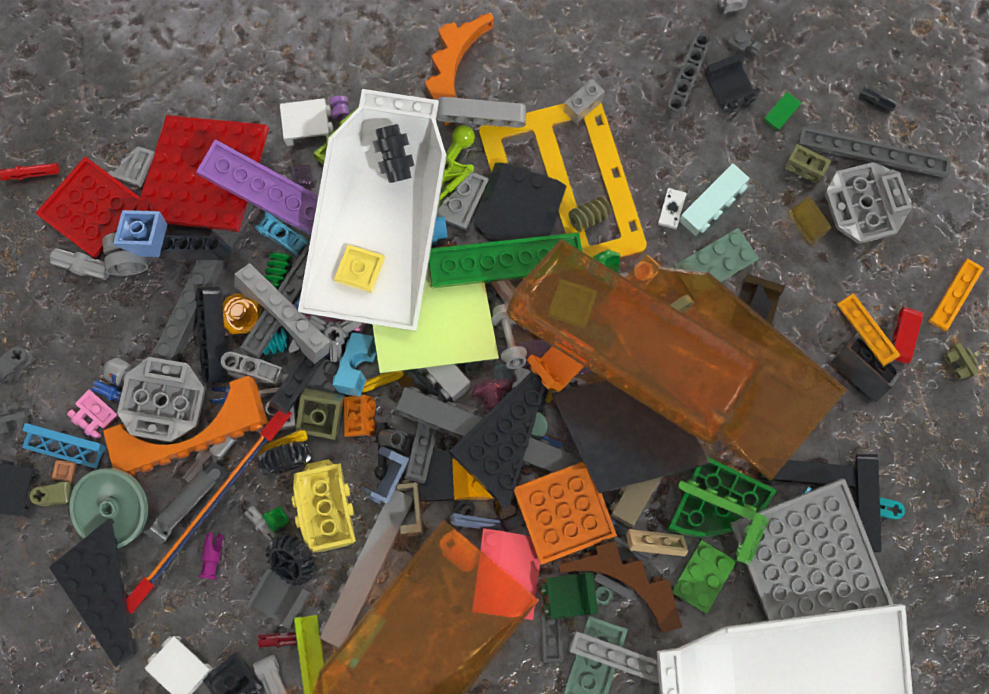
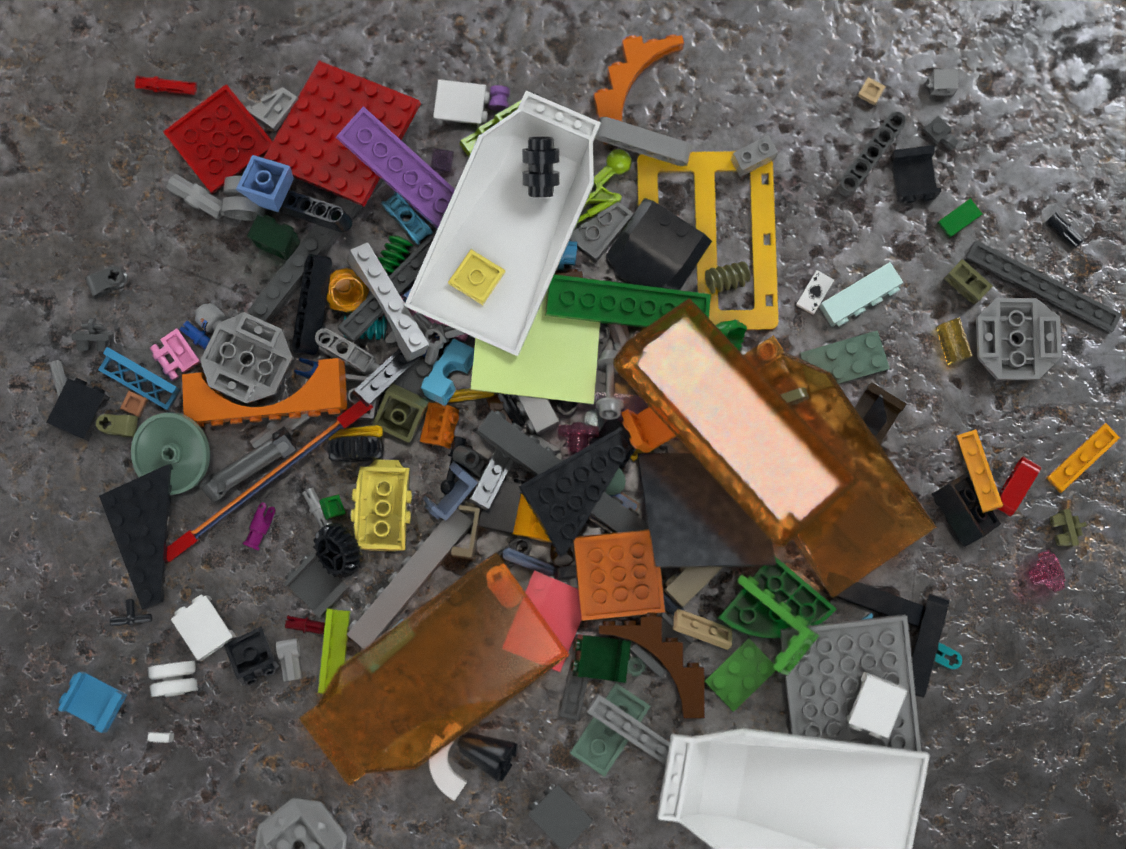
camera: 15 degrees right, 5 degrees up
none -> black piece [109,599,152,626]
none -> clear green brick [247,215,300,261]
none -> white panel [845,672,907,739]
none -> tan plate [858,77,886,105]
none -> clear pink plant [1028,550,1066,592]

